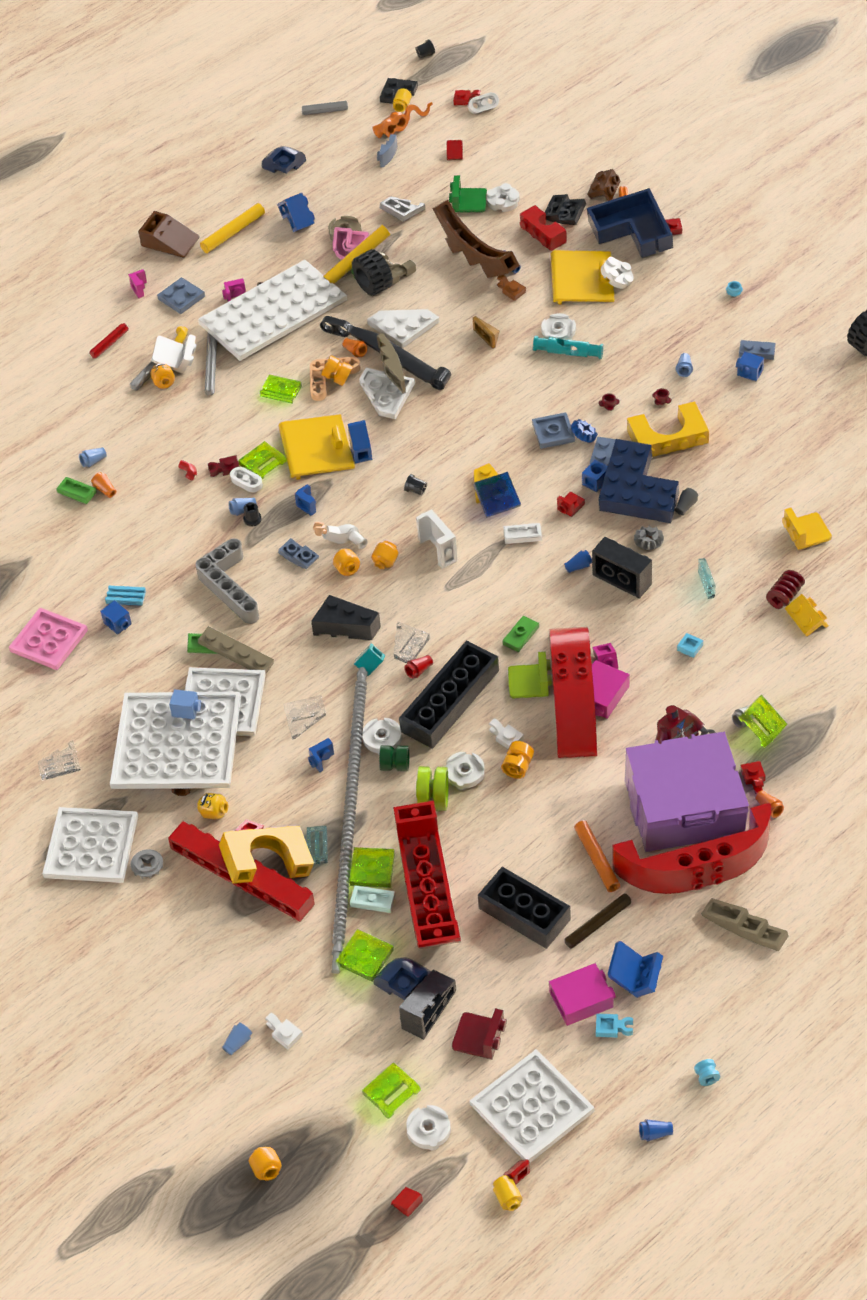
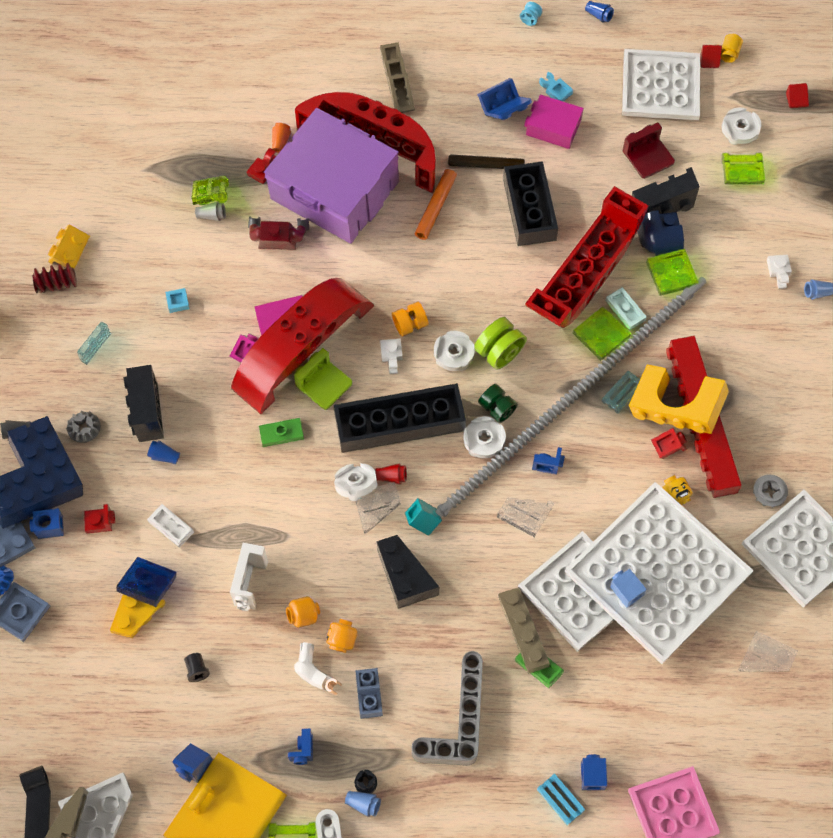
camera: 140 degrees left, 15 degrees up
none -> white plate [334,463,378,501]

